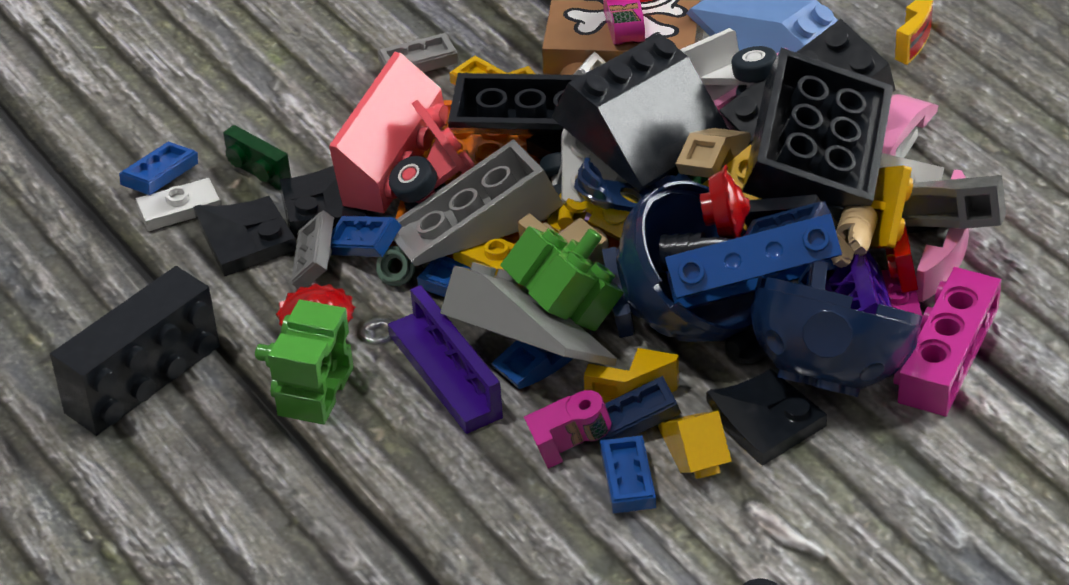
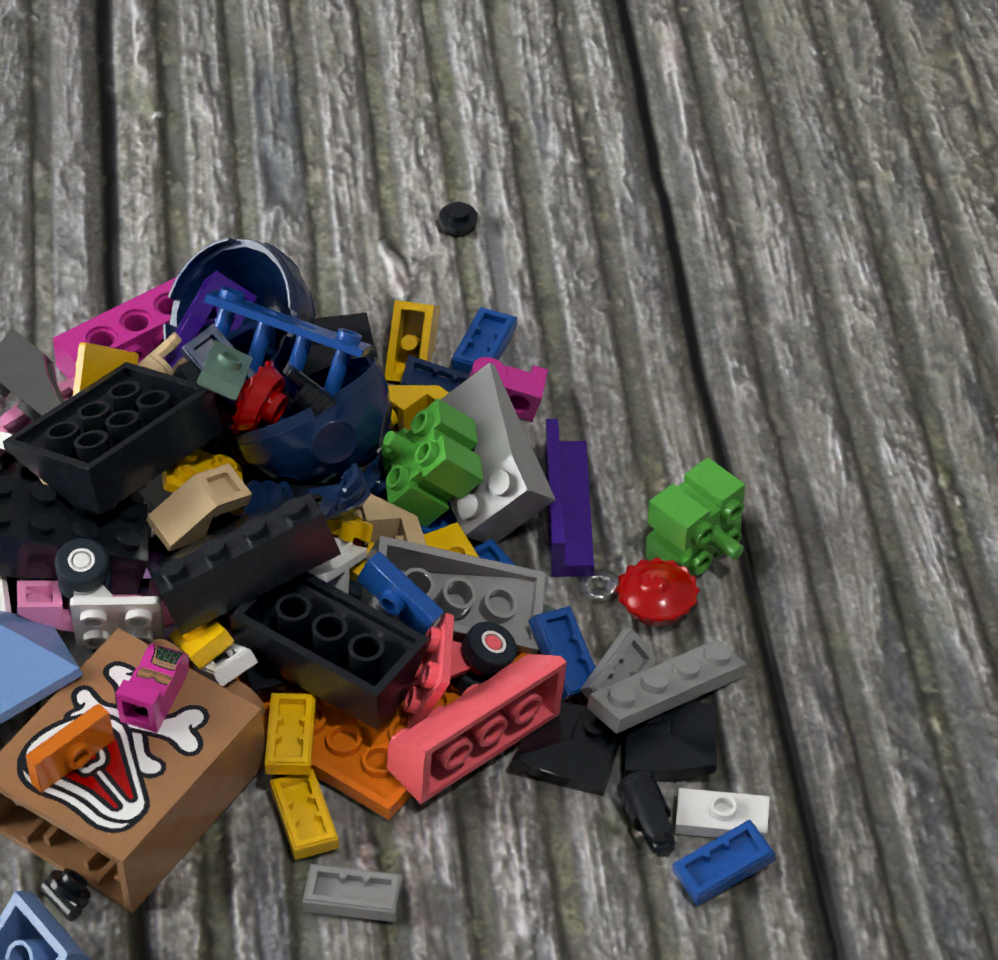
camera: 155 degrees left, 5 degrees up
black brick [50,266,220,436] -> none
dark green plate [223,125,291,190] -> none
none -> sand green plate [196,340,253,400]
none -> blue plate [356,551,444,635]
none -> light grey plate [587,639,747,734]
none -> black hinge [617,771,676,858]

